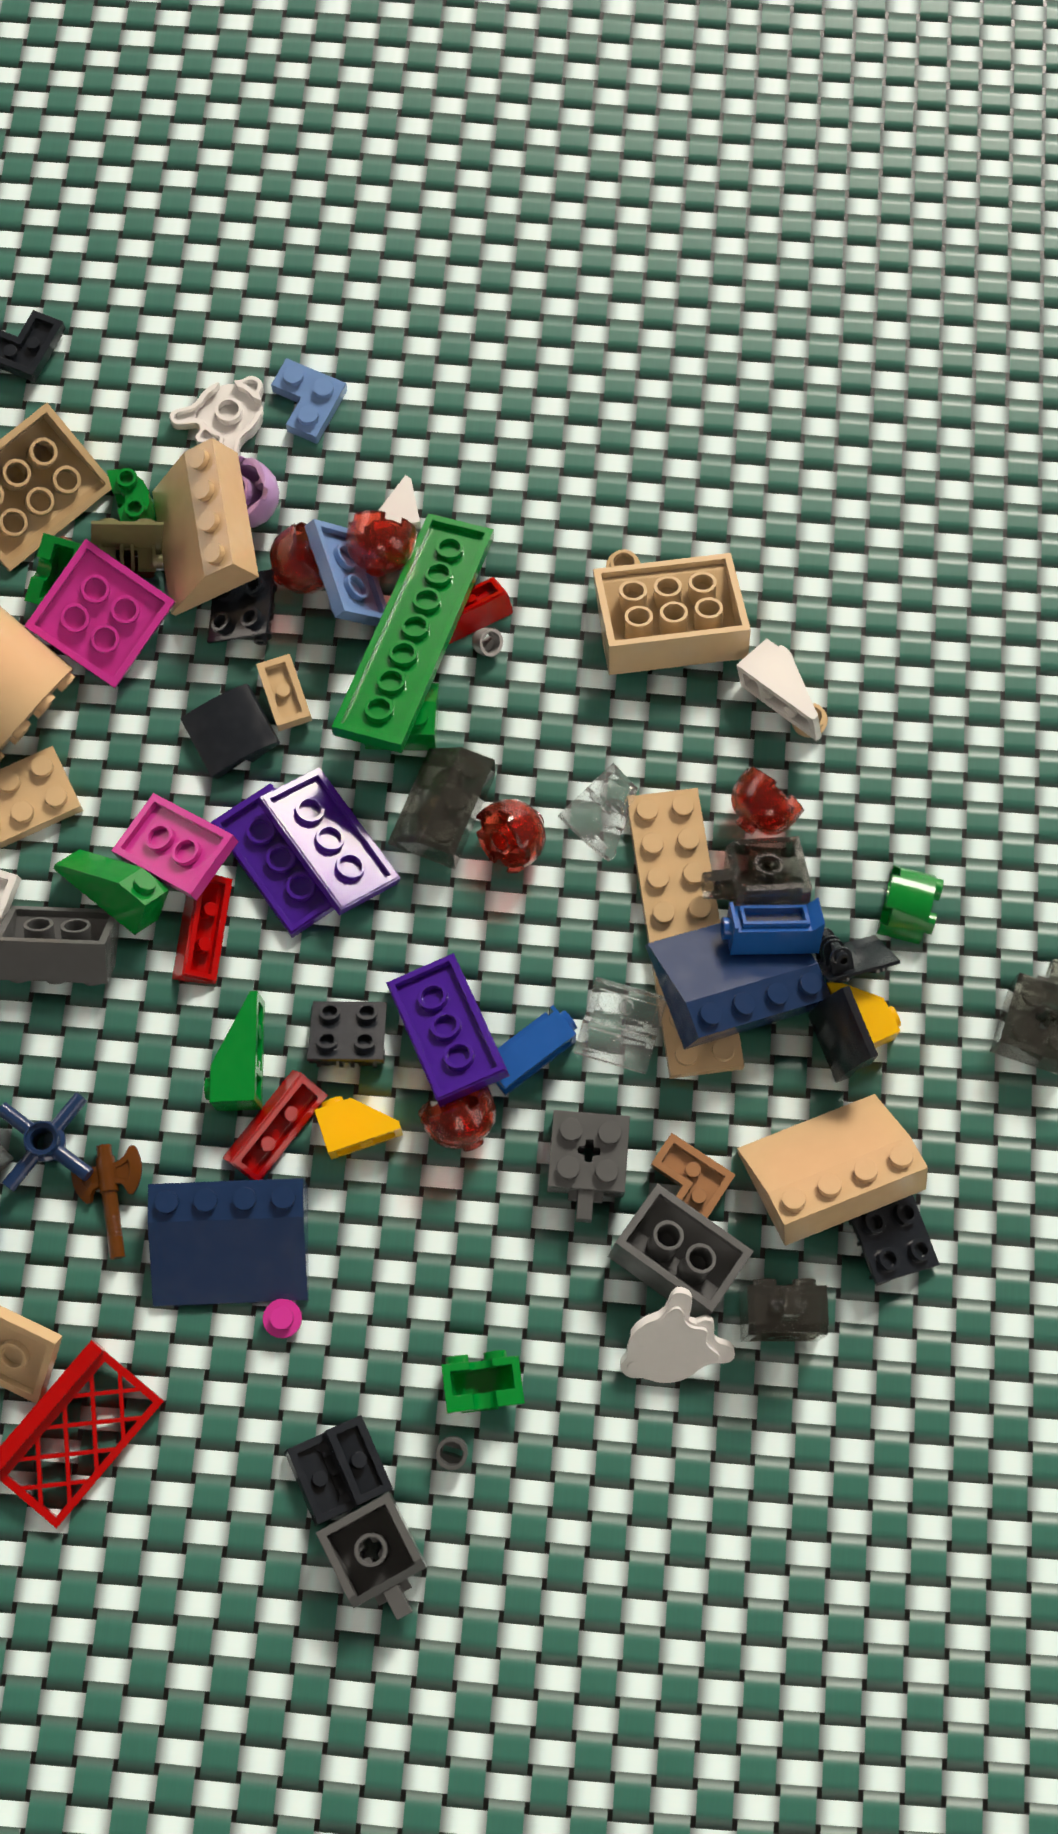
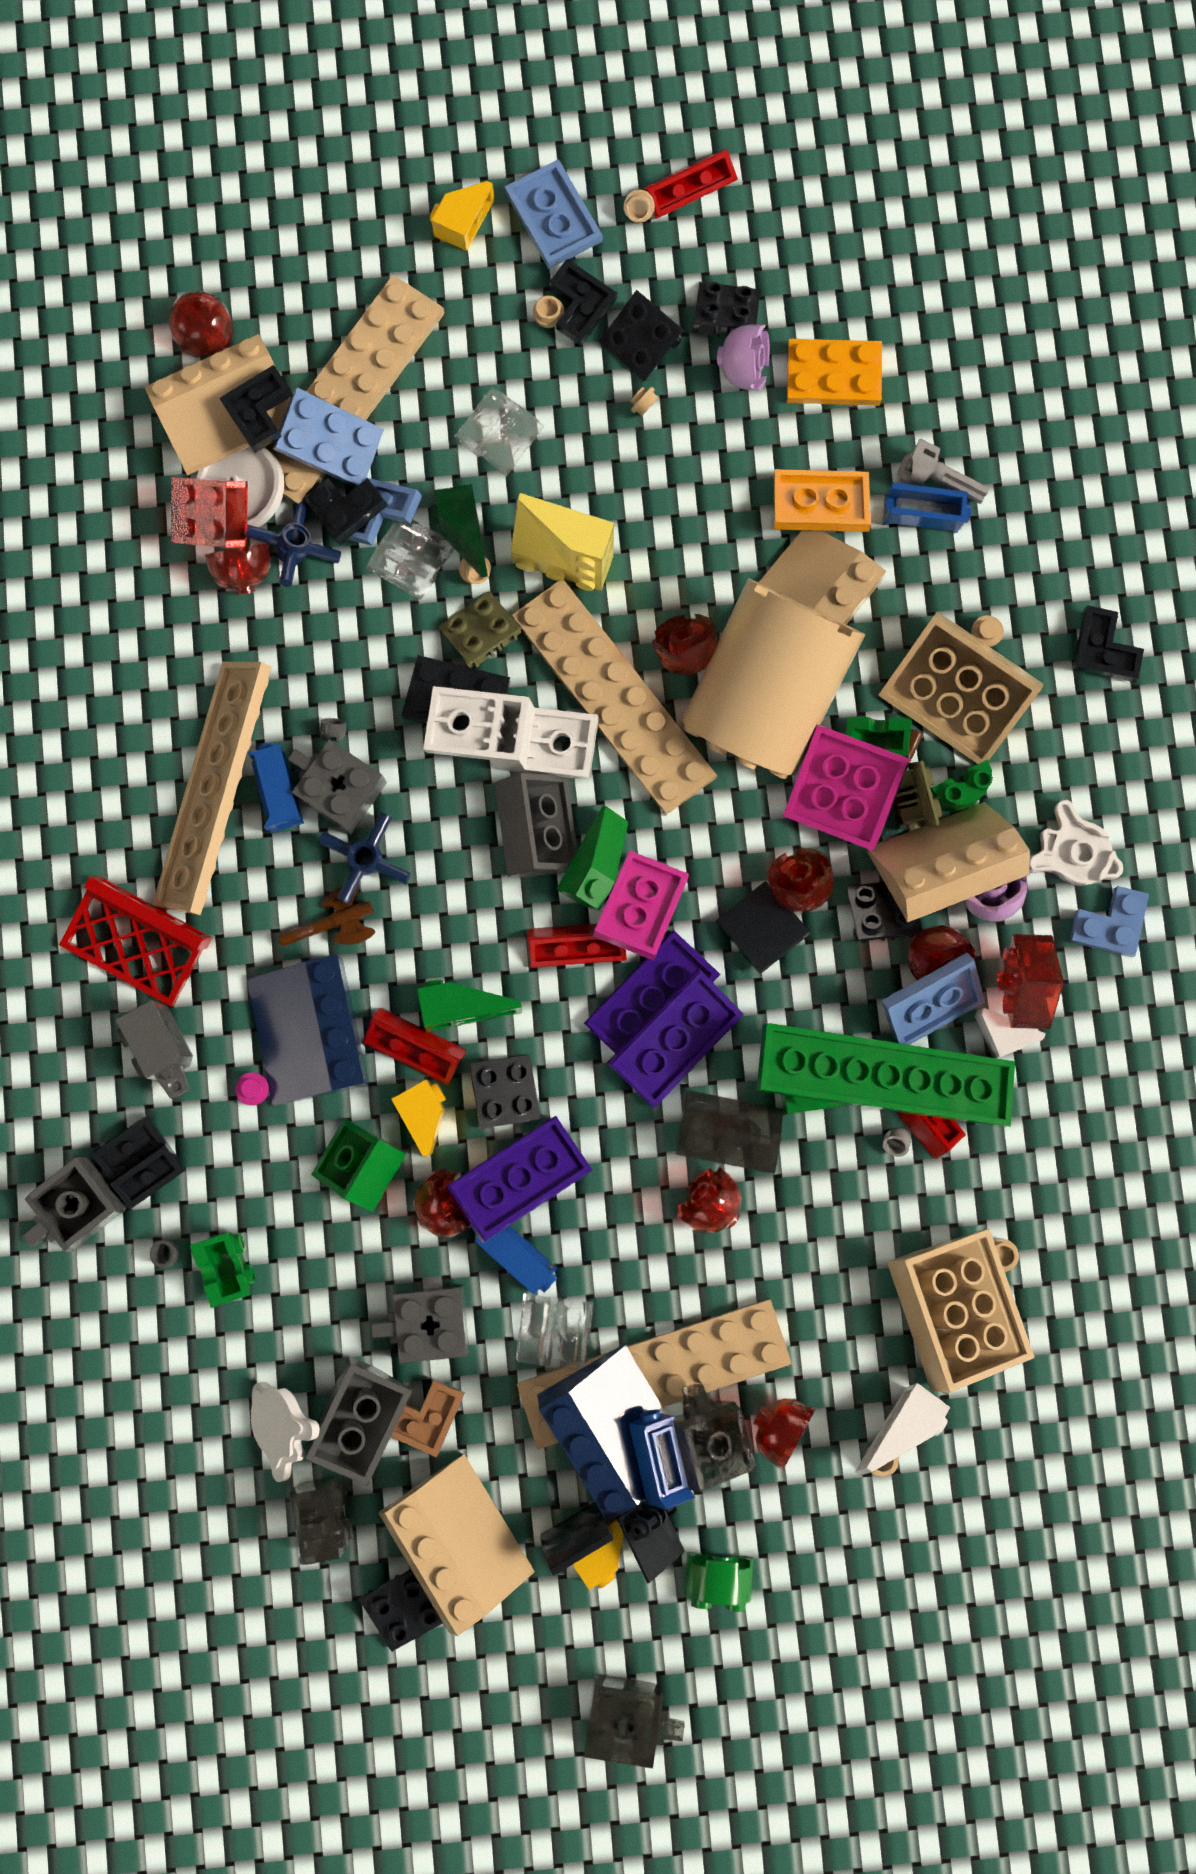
camera: 80 degrees right, 10 degrees up
tan plate [256,654,312,732] -> none
clear red cylinder [346,511,417,577] -> none
clear slope [558,763,638,862] -> none
none -> dark grey hinge [115,1000,193,1099]
none -> green slope [311,1117,406,1212]
none -> clear red cylinder [767,848,834,913]
none -> clear red brick [998,934,1064,1029]

